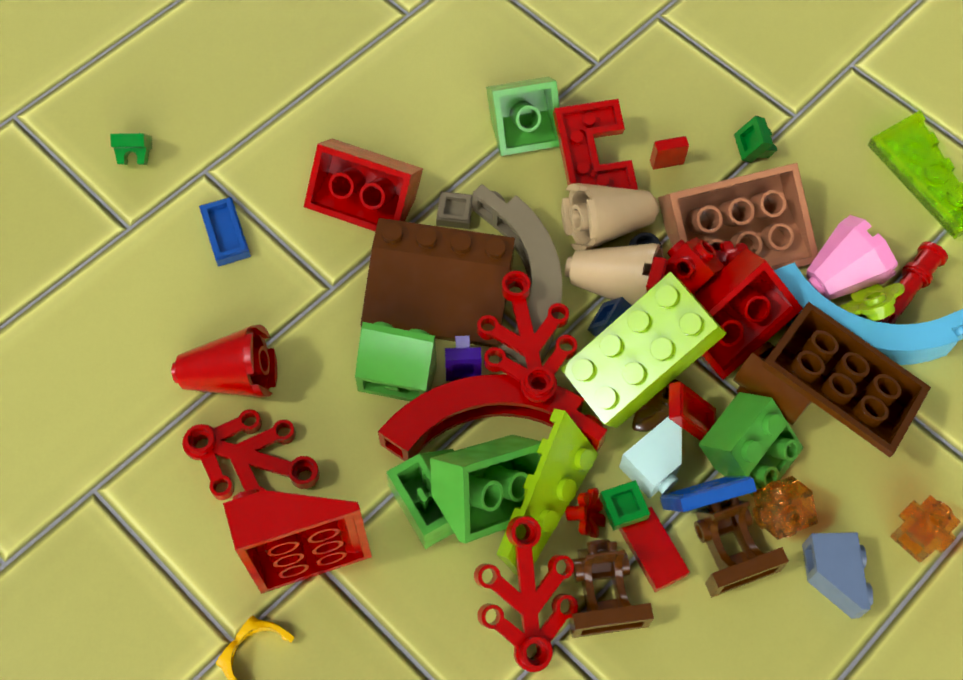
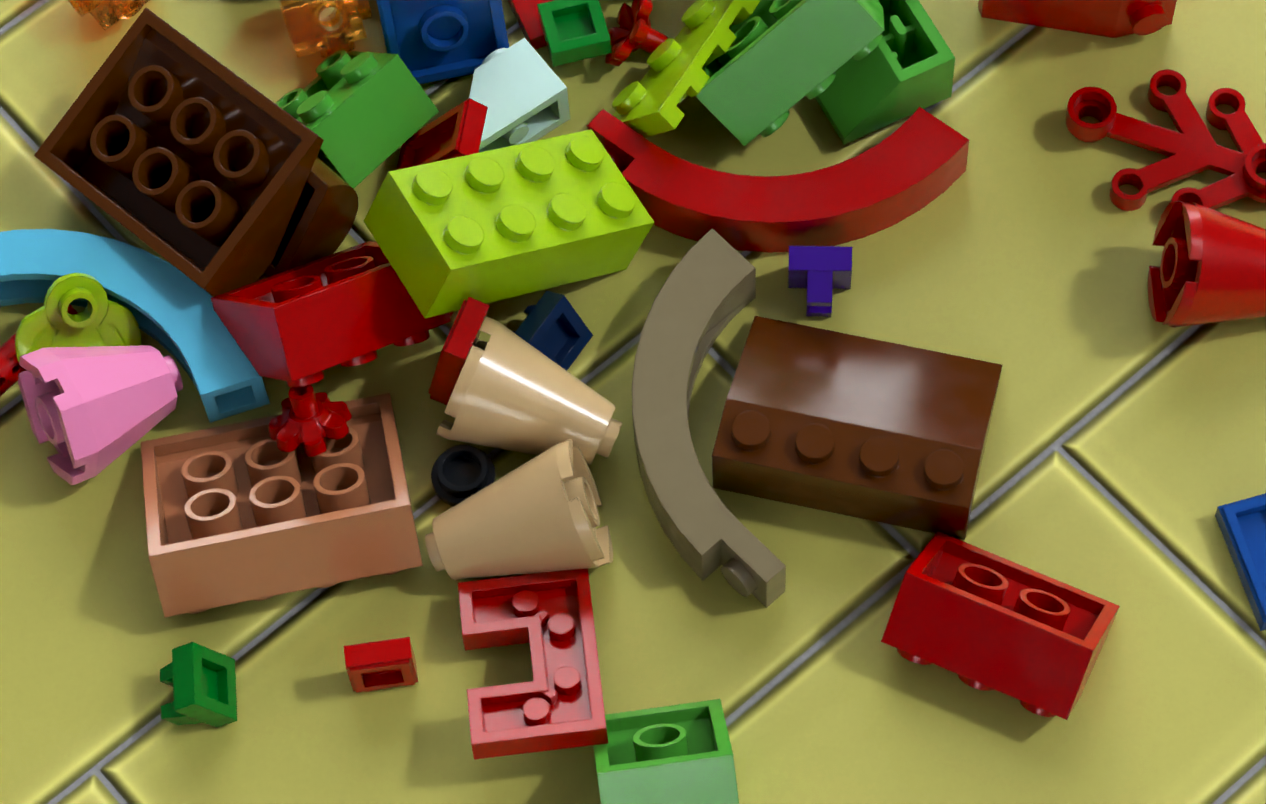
camera: 170 degrees left, 0 degrees up
bright green slope [355,322,437,401] -> none
dark tan tile [436,191,473,229] -> none
red plant [477,271,578,403] -> none
red brick [667,237,725,295] -> none

